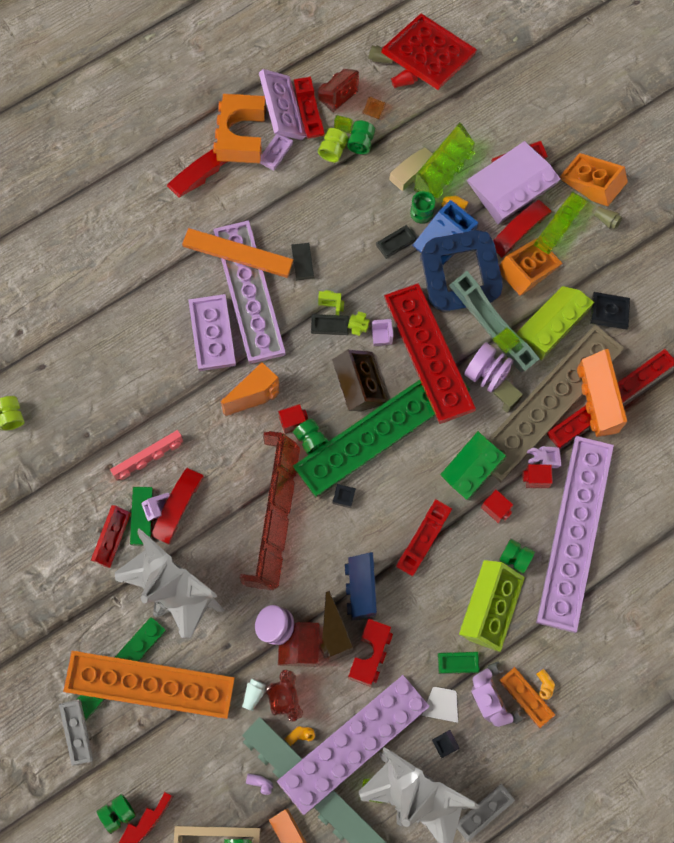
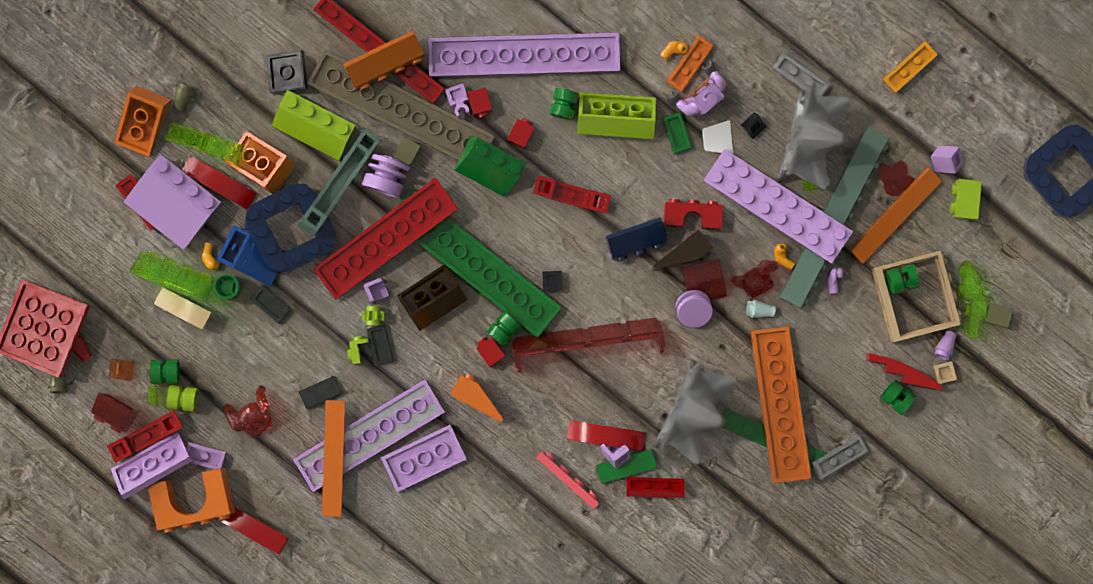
camera: 115 degrees left, 15 degrees up
clear neon green tile [493,327,520,354] -> none
none -> clear red hair [223,385,272,437]

